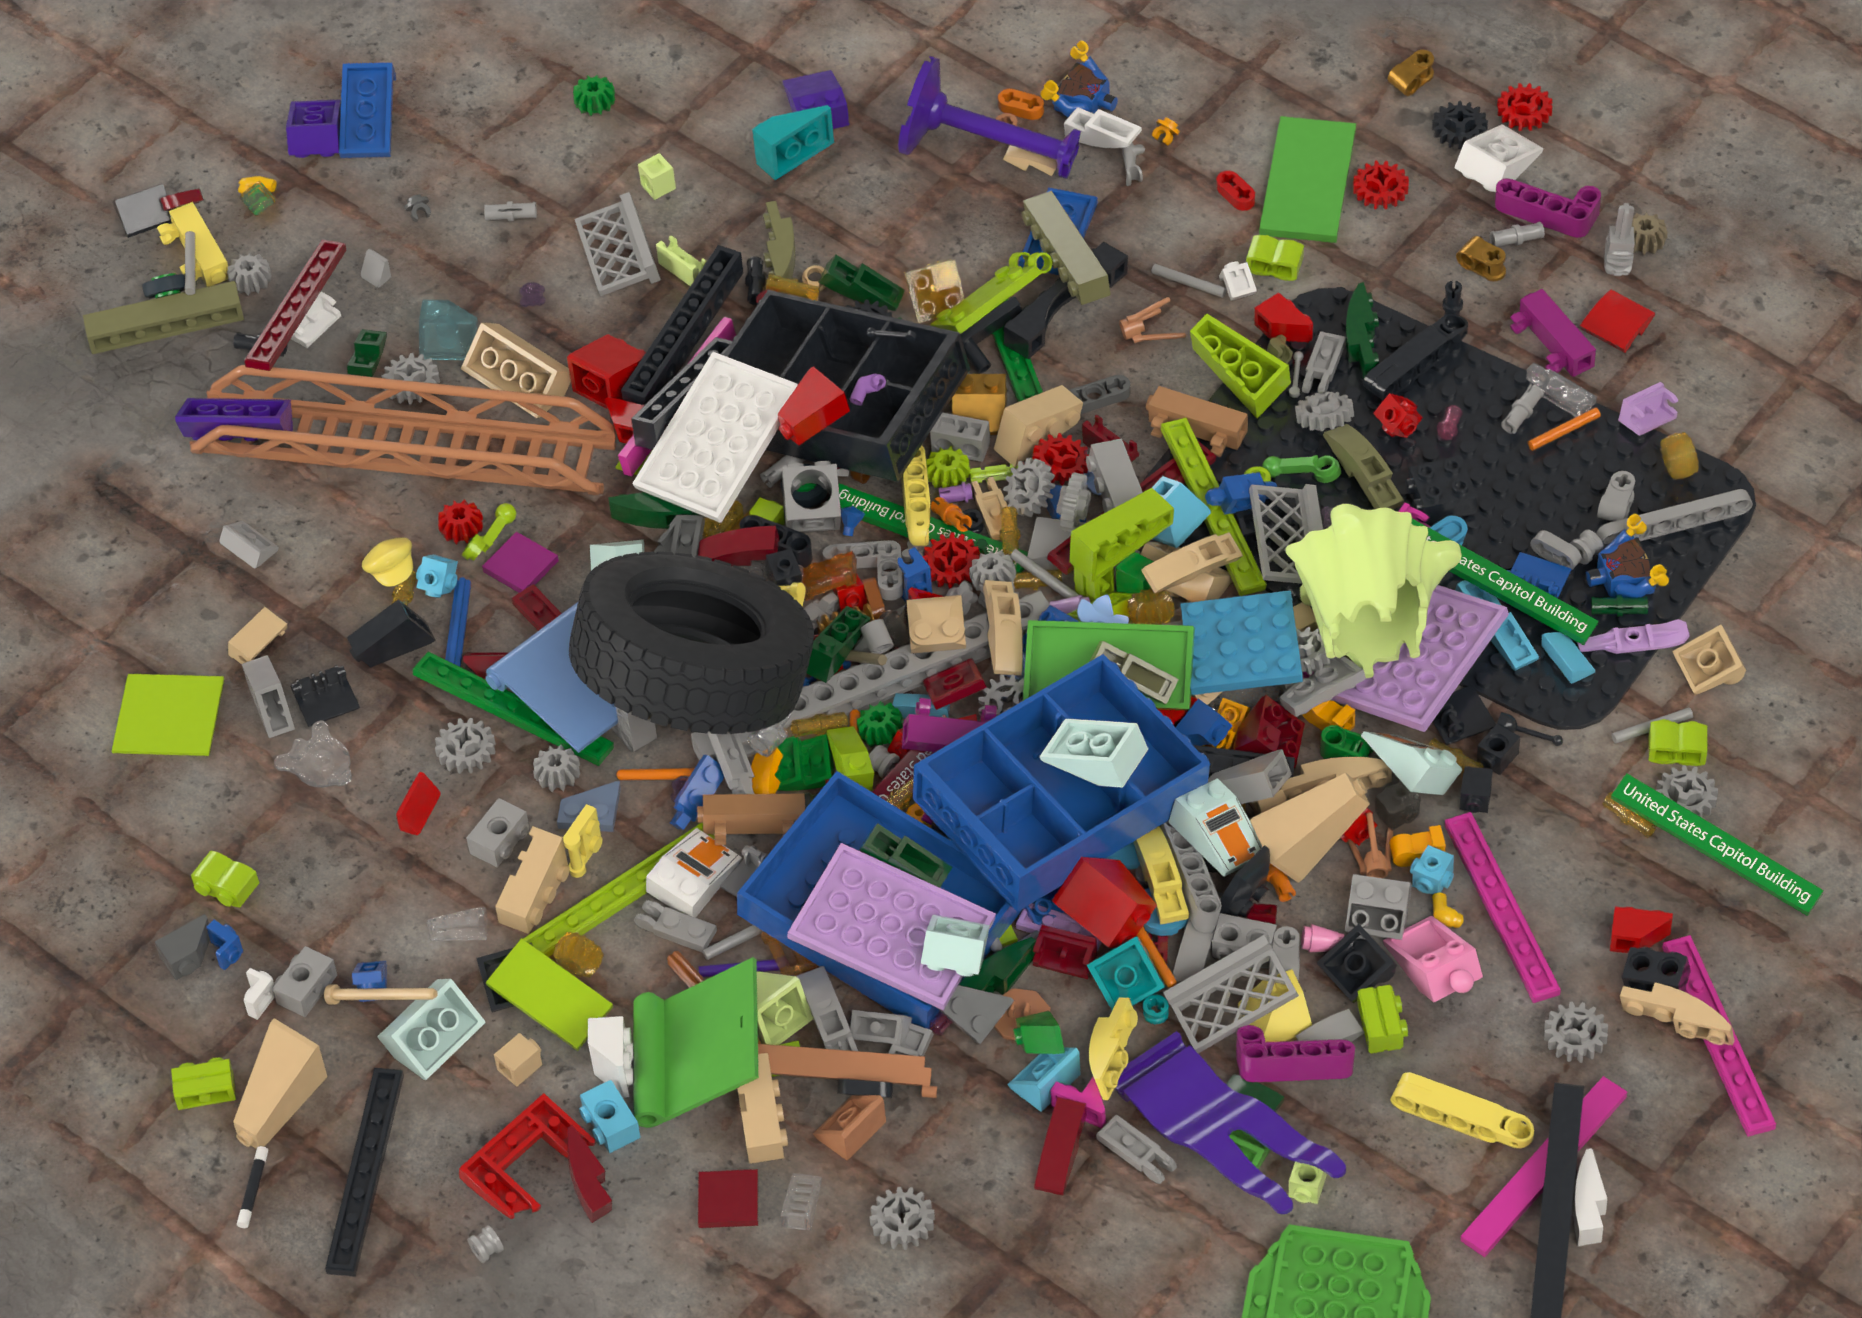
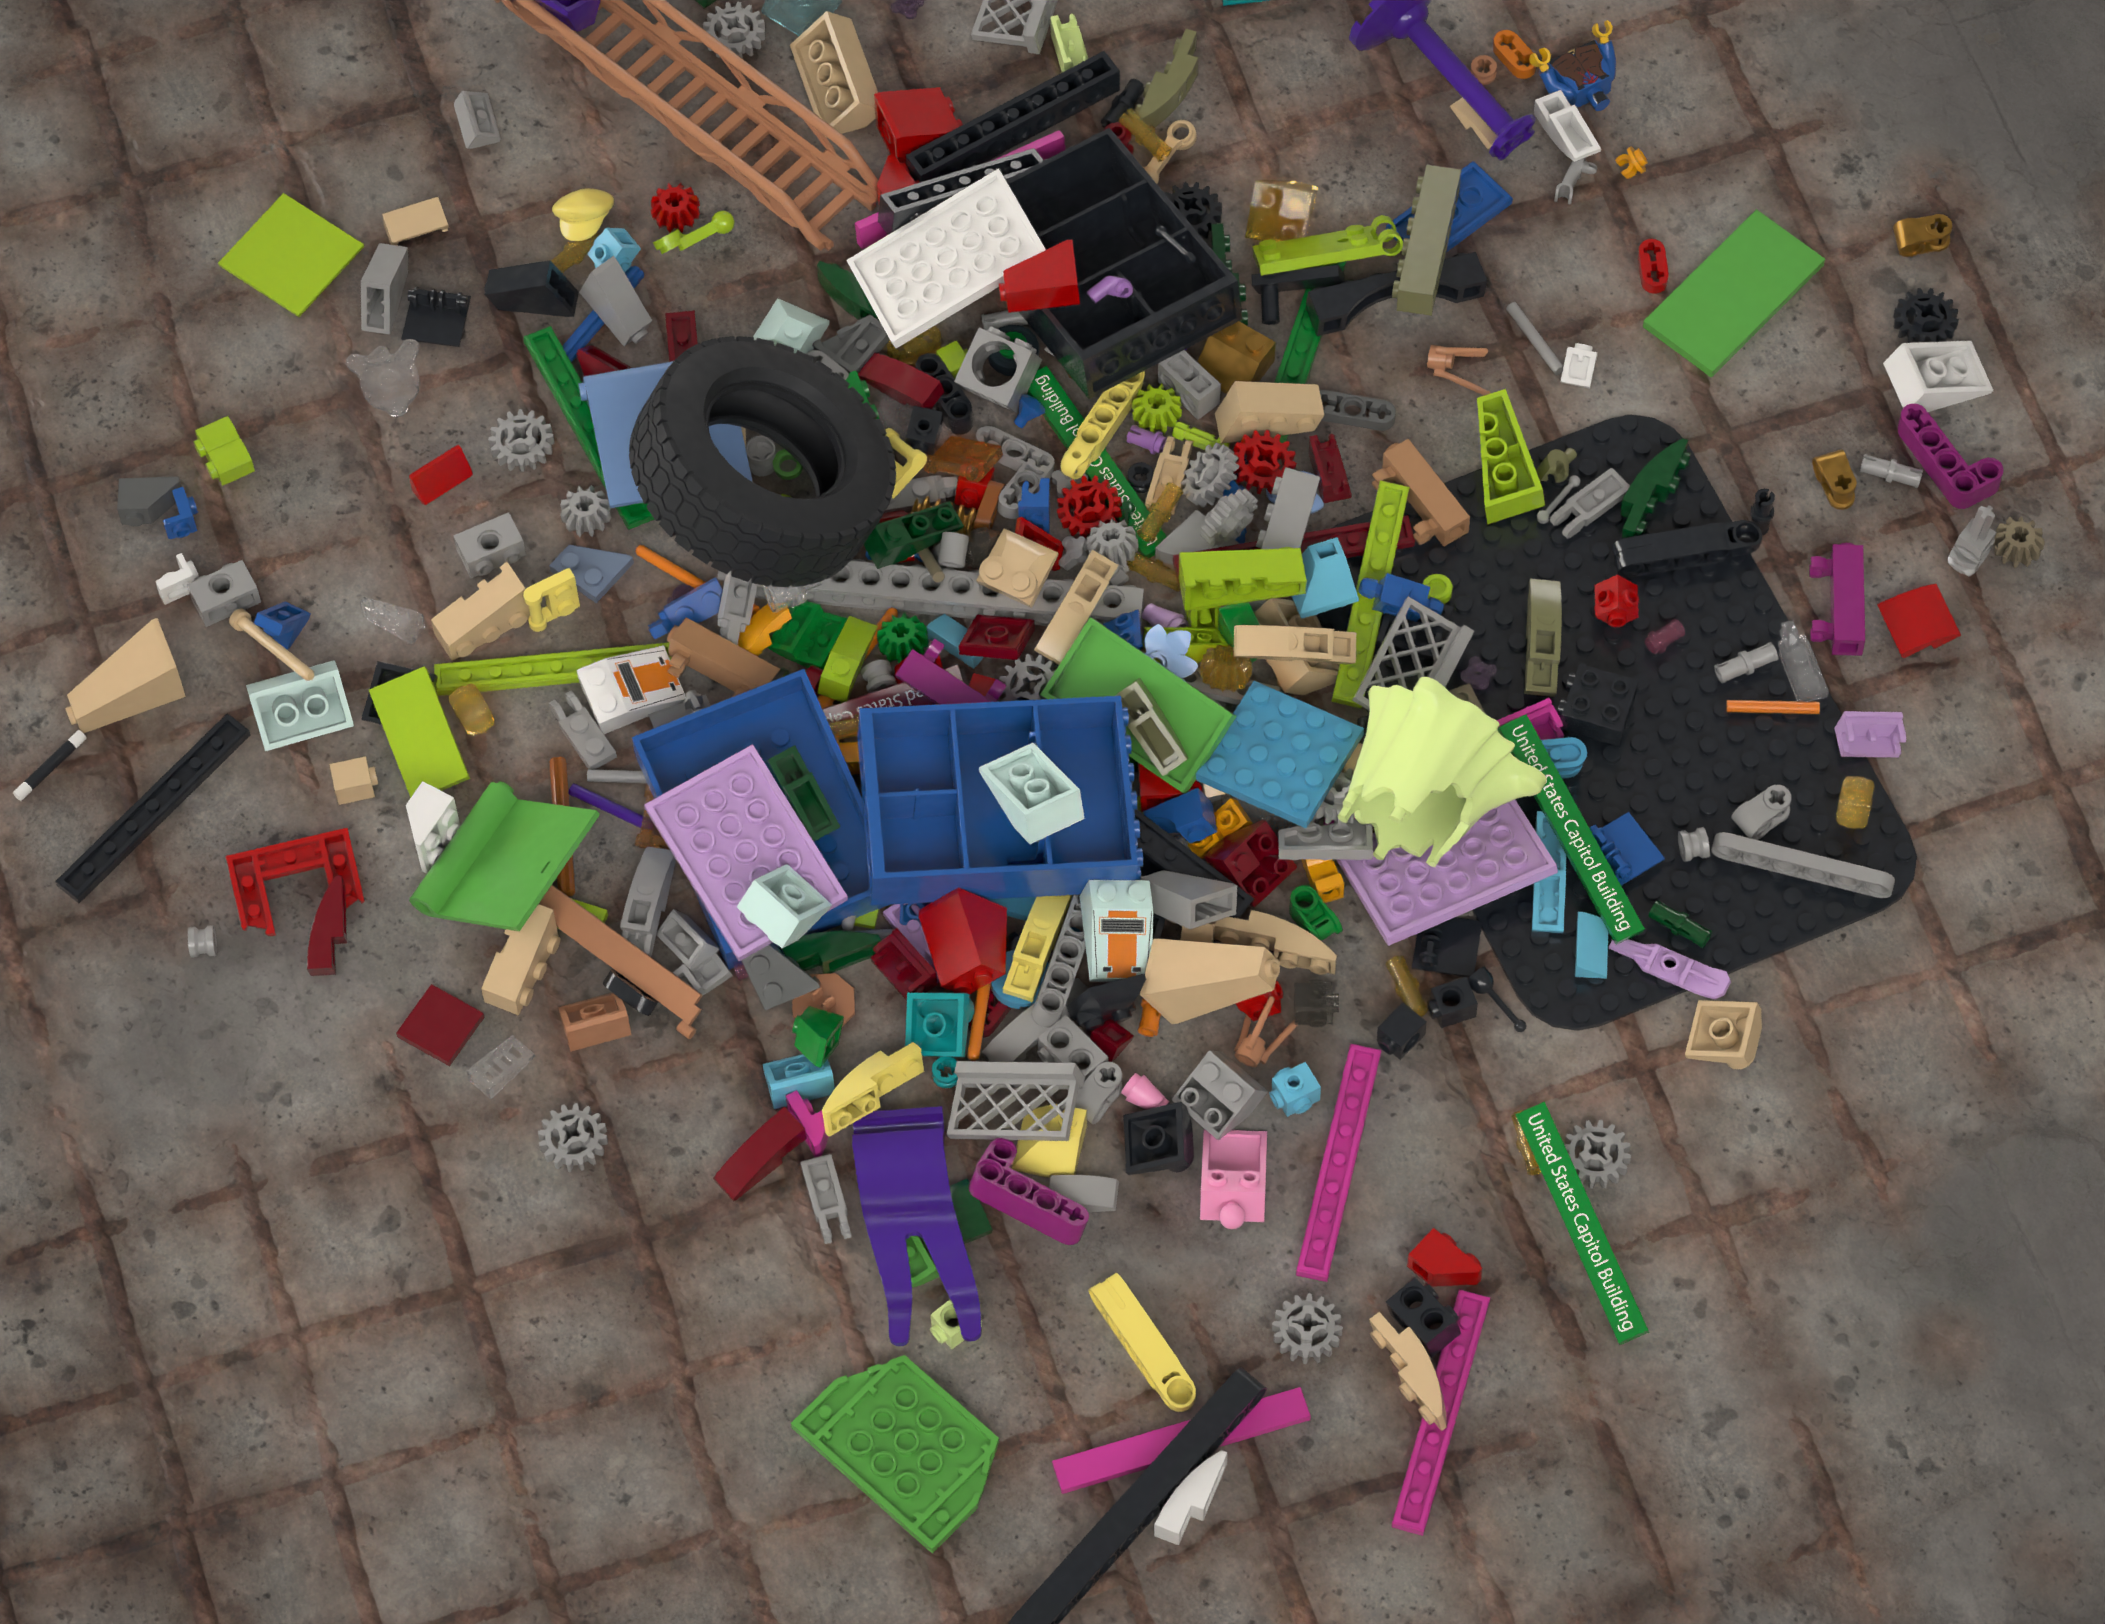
camera: 30 degrees right, 10 degrees up
lime brick [171,1058,236,1110] -> none
magenta tile [482,532,559,593] -> none
medium azure brick [579,1080,641,1153] -> none
yellowish green slope [757,971,813,1045] -> none
clear yellow pin [791,712,848,737] -> none
dark green slope [819,254,905,311] -> none
orange pin [931,497,972,532] -> none
light grey bar [1010,548,1079,598] -> none
lime brick [1246,235,1304,281] -> none
red slope [1254,292,1313,342] -> none
bright green piece [1262,455,1341,483] -> none
light grey gear [1295,392,1354,431] -> none
red gear [1353,161,1409,209] -> none
lime brick [1357,985,1408,1053] -> none
light aqua slope [1361,731,1463,795] -> none
light orange leg [1389,825,1446,867] -> none
yellow arm [1432,893,1464,928] -> none
red gear [1497,83,1553,131] -> none
light grey beam [1531,530,1581,569] -> none
torso [1586,514,1669,598] -> none
light grey bar [1612,707,1693,744] -> none
lime brick [1648,719,1707,766] -> none
none -> light grey slope [579,256,652,347]

